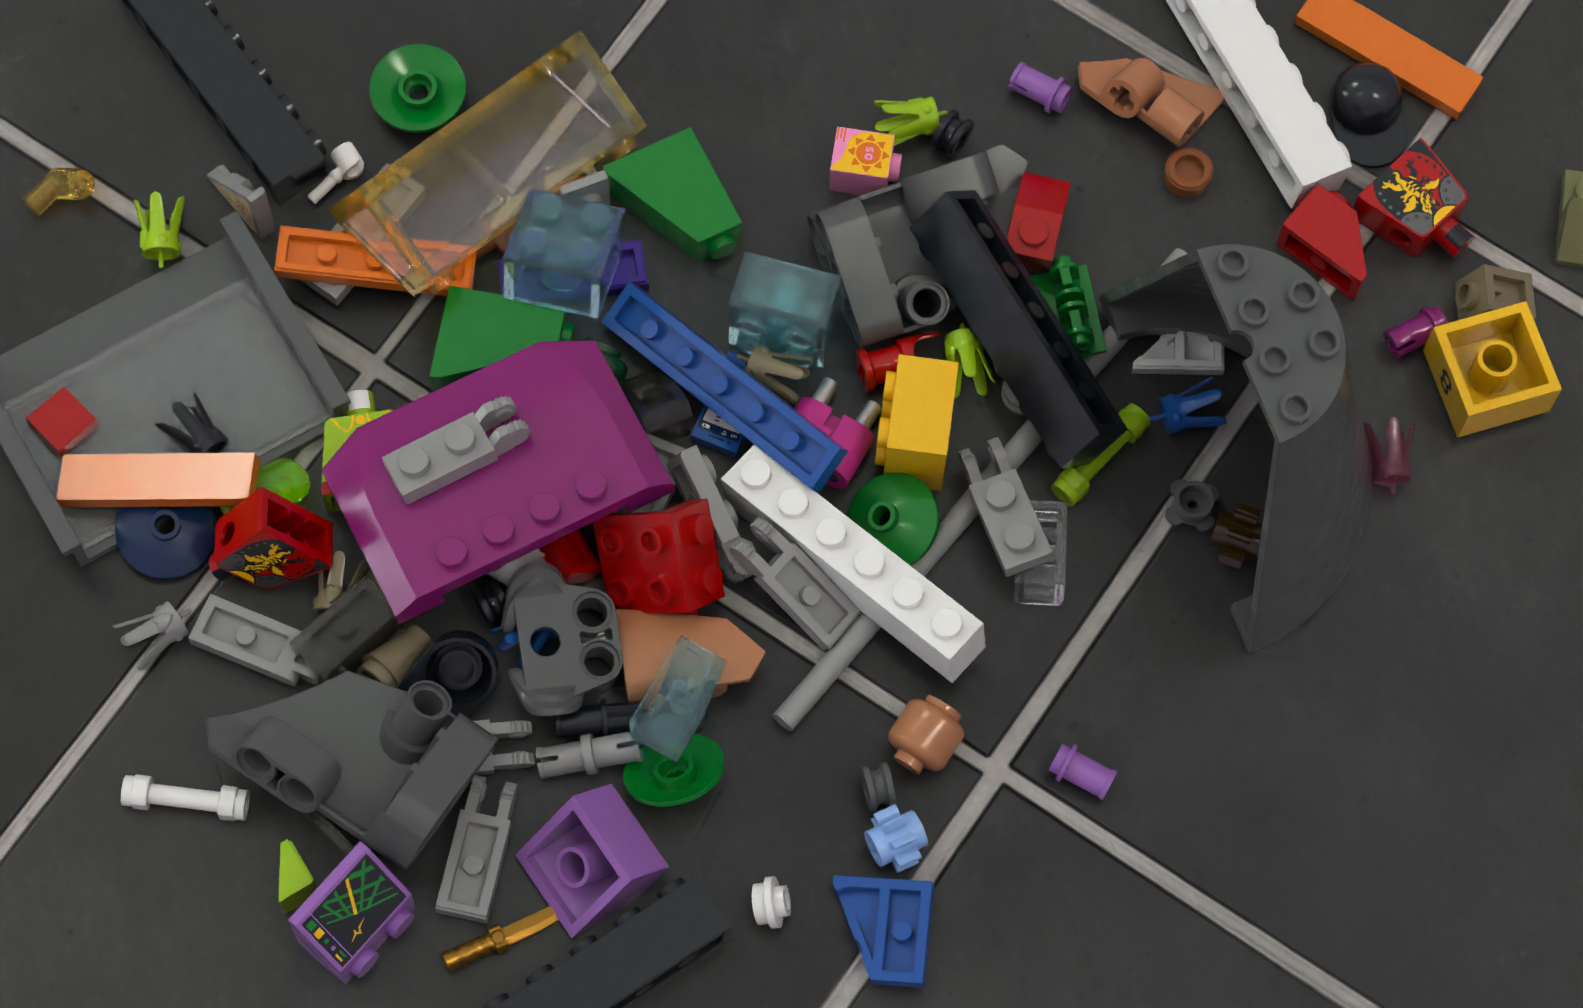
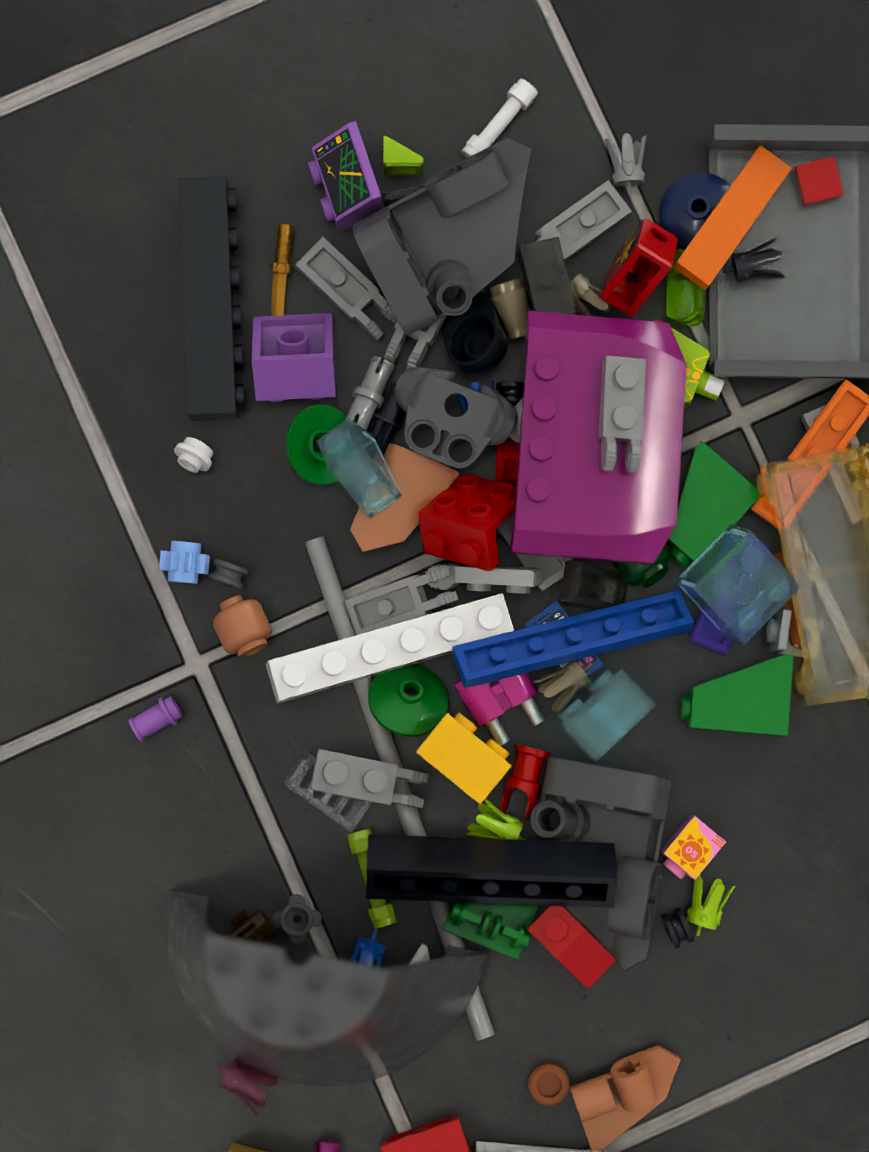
camera: 120 degrees right, 15 degrees up
blue wing [833,875,935,988] -> none
medium lavender pin [1008,62,1073,113] -> none

